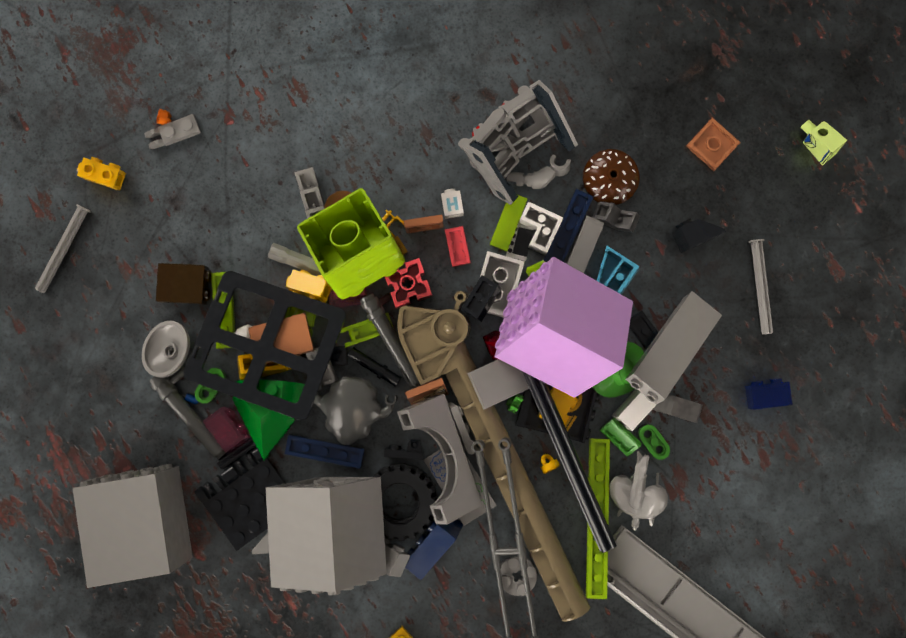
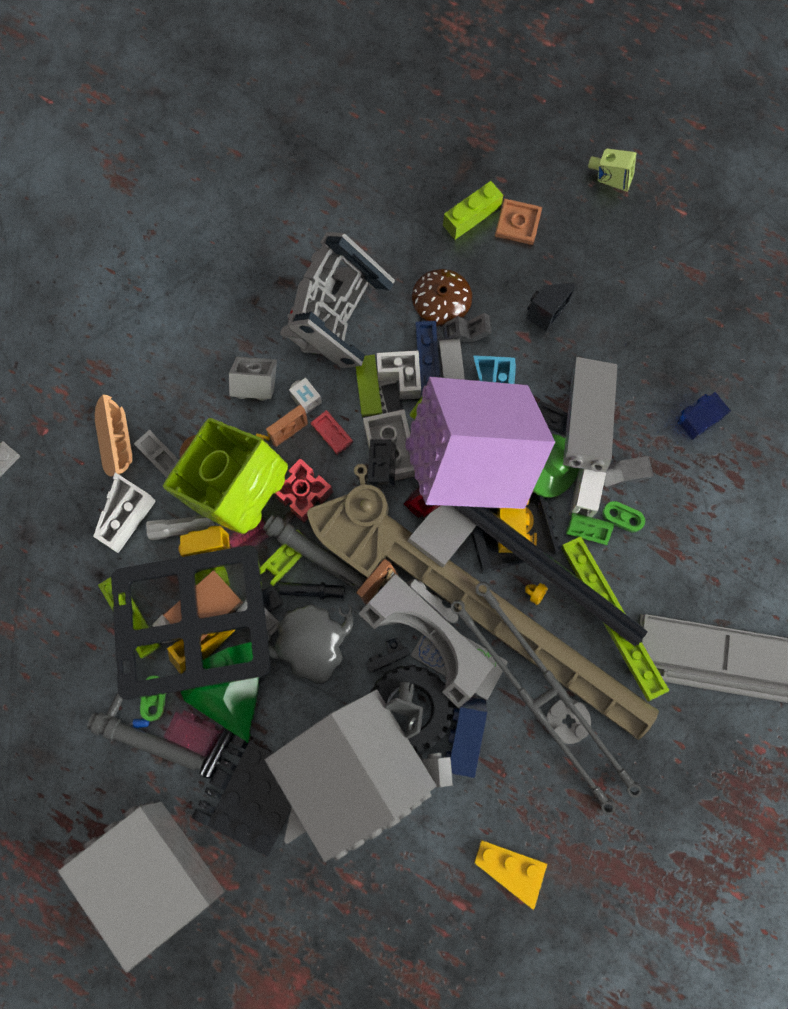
camera: 30 degrees left, 10 degrees down
light grey dish [142,321,190,378] -> none
dark brown panel [156,263,211,305] -> none
dark blue plate [285,435,365,469] -> none
bright green plate [506,394,524,414] -> none
light grey piece [507,154,571,189] -> none
light grey hair [609,451,668,531] -> none
light grey axle [749,239,773,335] -> none
none -> white wedge [93,472,156,553]
none -> light nougat brick [95,395,132,476]
none -> light grey slope [229,357,277,400]
none -> dark grey bracket [385,682,423,739]
none -> lime brick [443,181,503,240]

